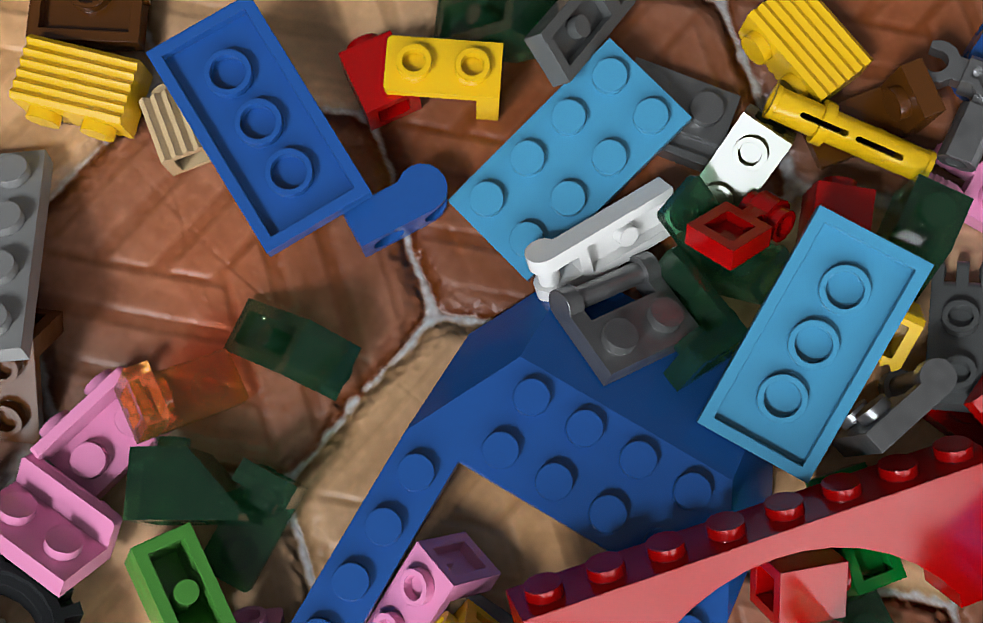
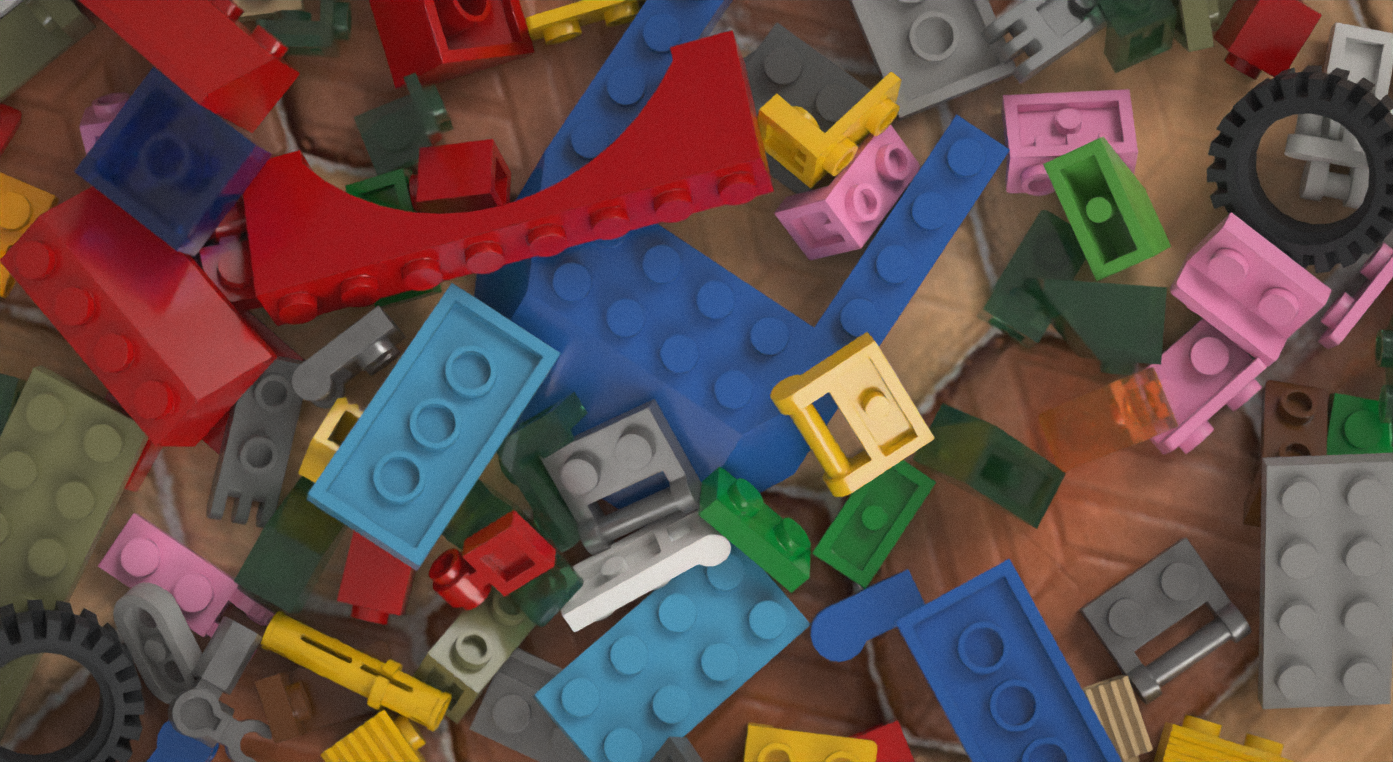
camera: 175 degrees left, 5 degrees up
none -> green plate [698,466,811,593]
none -> yellow plate [770,332,935,497]
none -> green plate [811,460,936,589]
none -> flat silver plate [1078,537,1252,705]

